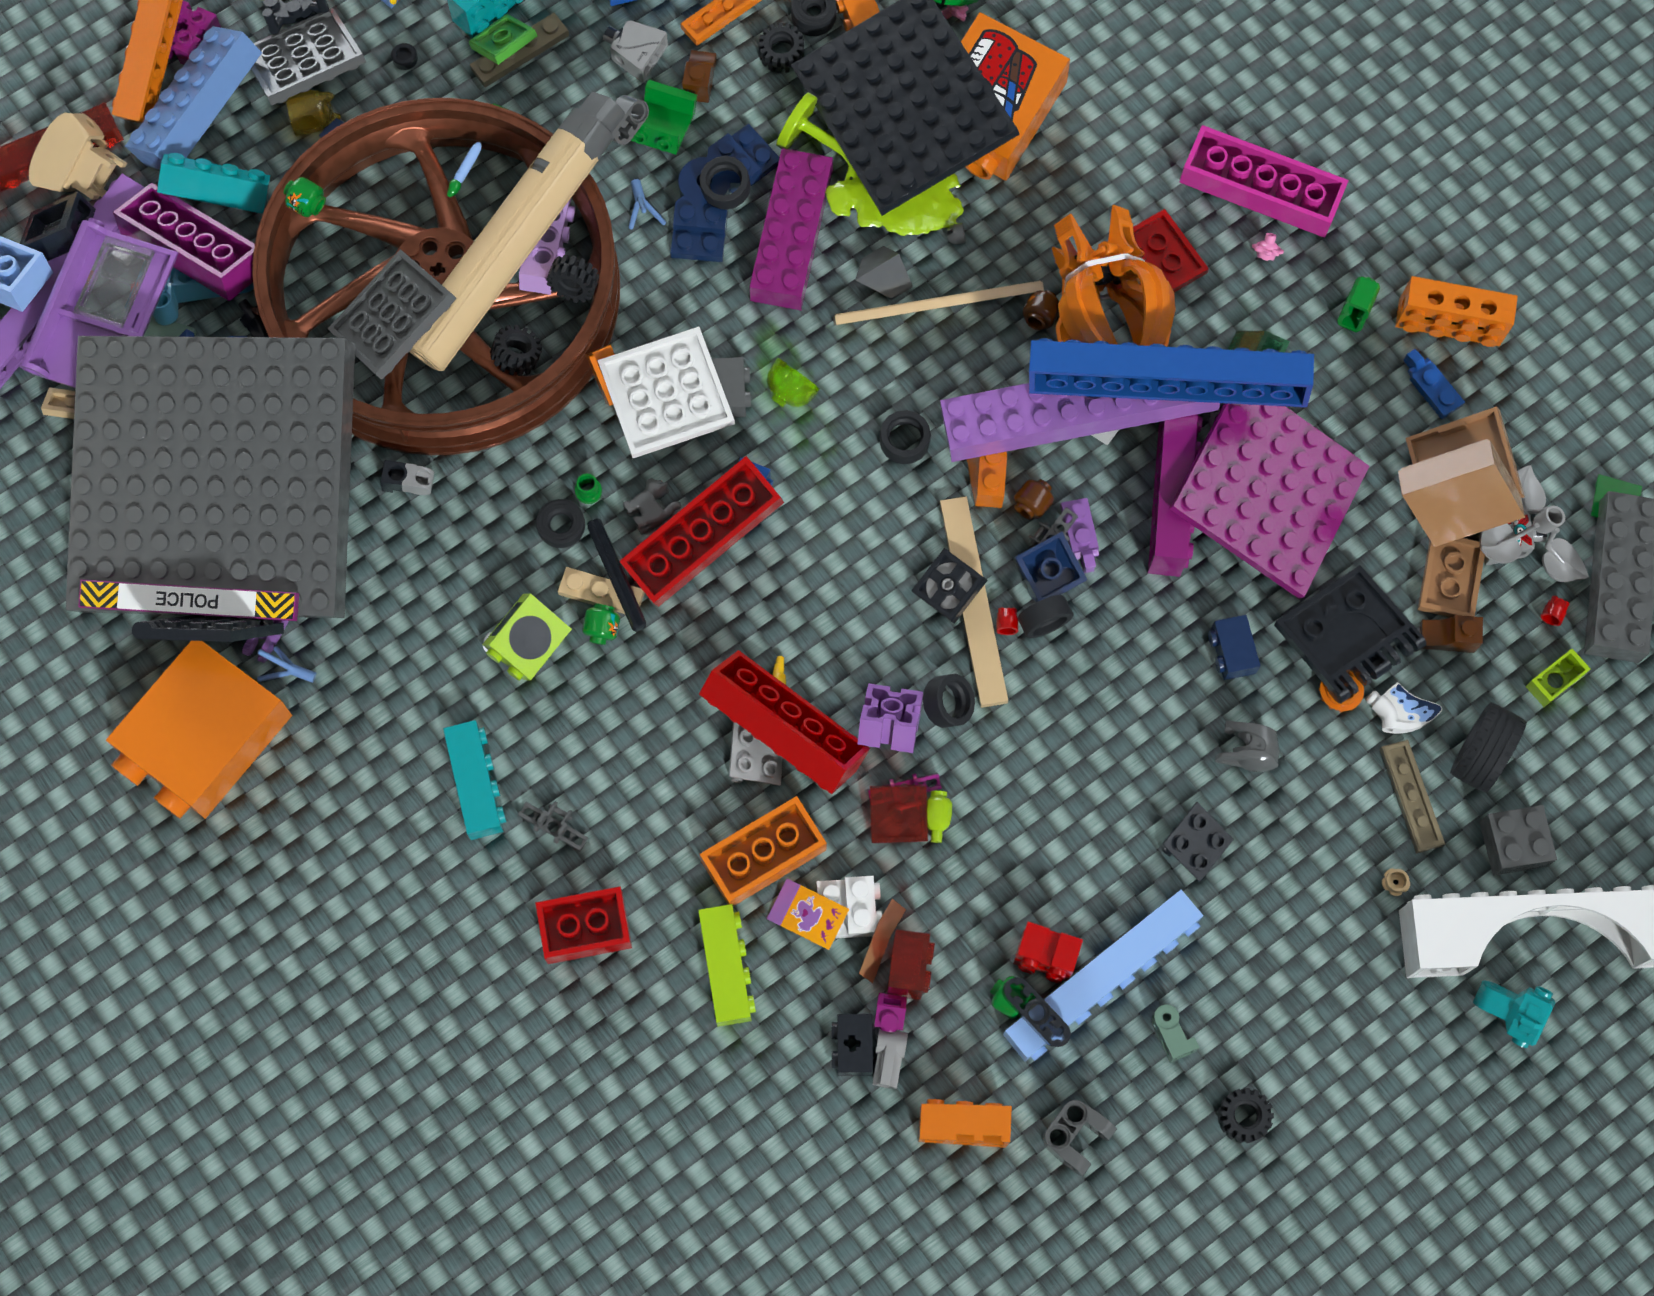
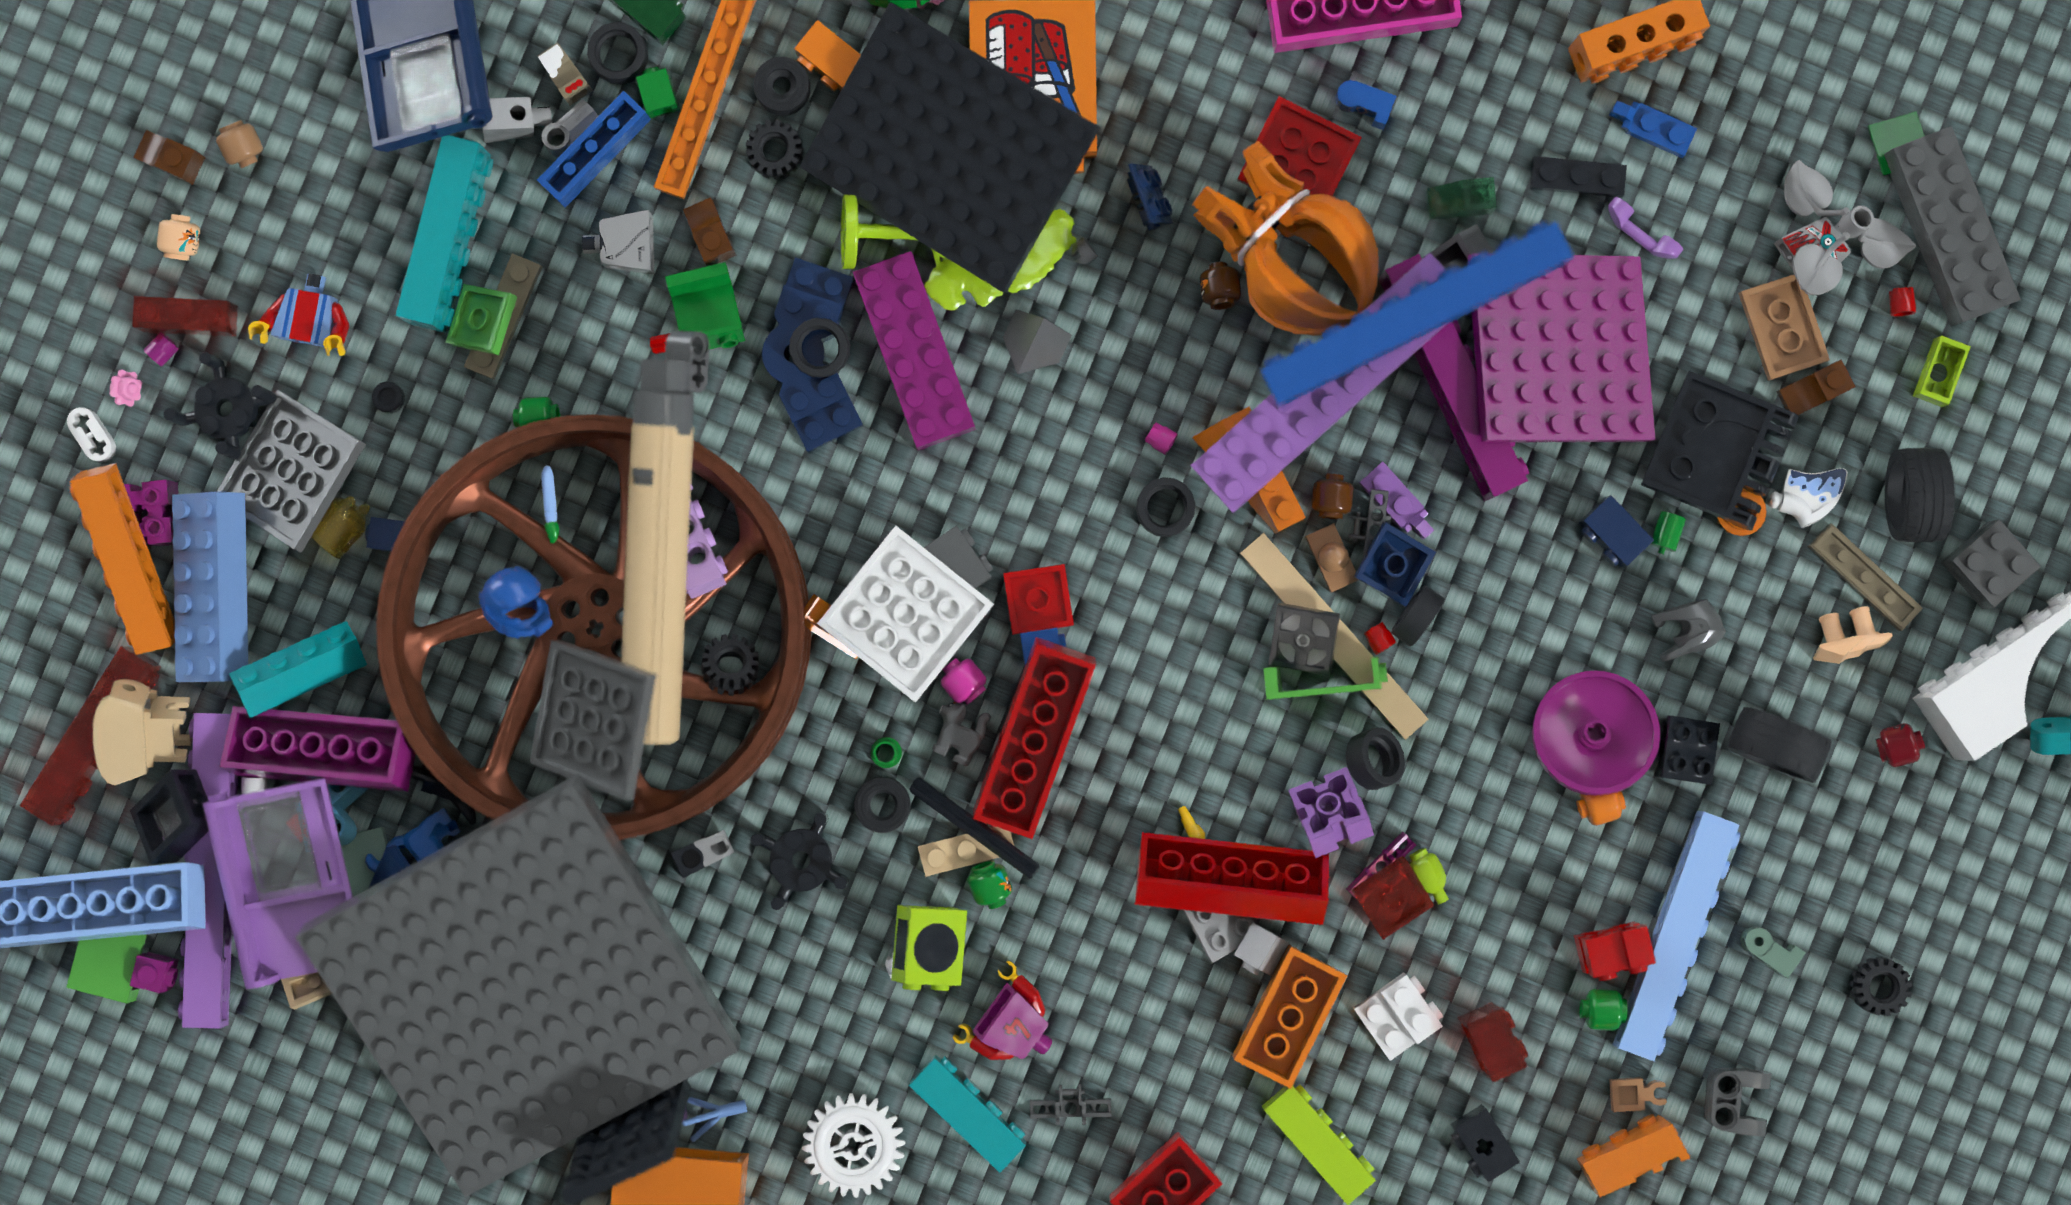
camera: 25 degrees left, 15 degrees up
tile [78,580,299,621] -> none
green head [283,177,326,217] -> none
black tyre [546,255,599,303] -> none
medium blue plant [629,179,666,229] -> none
clear neon green cylinder [766,357,820,408] -> none
sticker [767,879,849,950] -> none
tan tile [833,281,1044,326] -> none
medium nougat sticker [859,899,906,983] -> none
light grey piece [872,1028,908,1089] -> none
magenta brick [874,993,907,1032] -> none
black beam [1002,977,1071,1047] -> none
bright pink plant [1252,233,1284,261] -> none
green brick [1337,276,1380,332] -> none
tan plate [1382,868,1410,896] -> none
medium nougat container [1398,406,1525,547] -> none
none -> blue helmet [479,566,553,639]
none -> black plate [750,812,849,910]
none -> white gear [802,1093,905,1198]
none -> dark pink head [941,658,987,705]
none -> magenta torso [953,961,1052,1060]
none -> red plate [1003,564,1074,635]
none -> dark blue hinge [1127,163,1173,231]
none -> dark pink hose [1145,422,1178,455]
none -> light grey brick [1234,923,1289,975]
none -> bright green panel [1263,657,1388,700]
none -> medium nougat tile [1305,523,1358,593]
none -> blue leg [1335,80,1396,130]
none -> black plate [1530,156,1627,198]
none -> magenta dish [1532,671,1660,795]
none -> orange head [1576,791,1626,826]
none -> medium lavender bar [1608,197,1683,259]
none -> medium nougat plate [1609,1077,1667,1112]
none -> green piece [1650,511,1686,555]
none -> black tyre [1727,707,1832,783]
none -> light nougat connector [1813,606,1893,664]
none -> dark red head [1875,723,1925,767]

